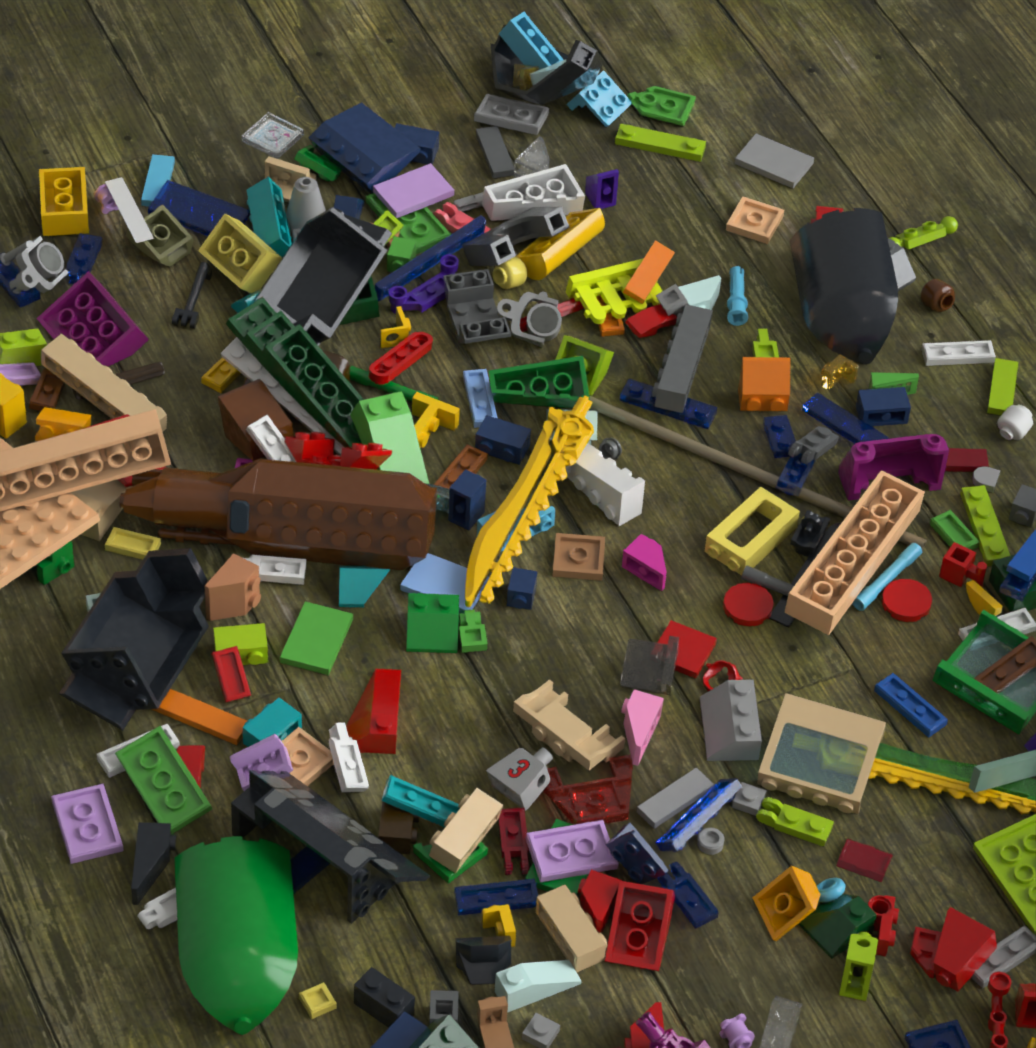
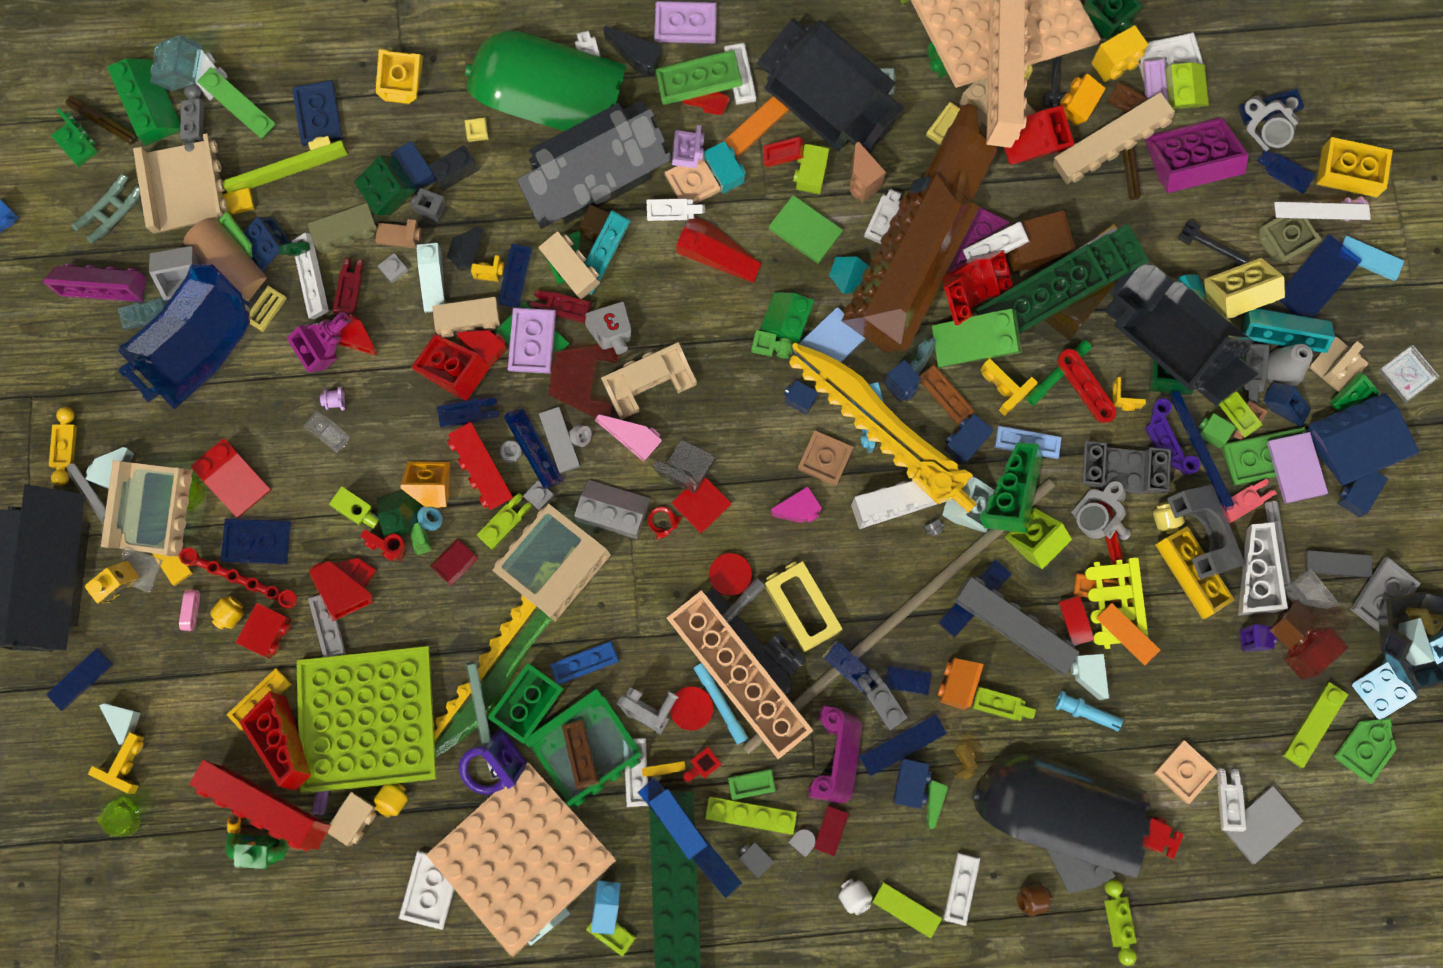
camera: 110 degrees right, 30 degrees up
dark blue bracket [606,823,669,884] -> none
light grey tile [656,284,688,316] -> none
none -> bright green slope [410,523,432,555]
none -> red wedge [446,422,513,510]
none -> green slope [488,663,563,744]
none -> light grey tile [569,424,591,447]
none -> light grey piece [617,687,679,735]
none -> white hinge [1217,768,1246,832]
none -> reddish brown brick [1270,599,1316,649]
none -> clear red brick [1284,627,1349,680]

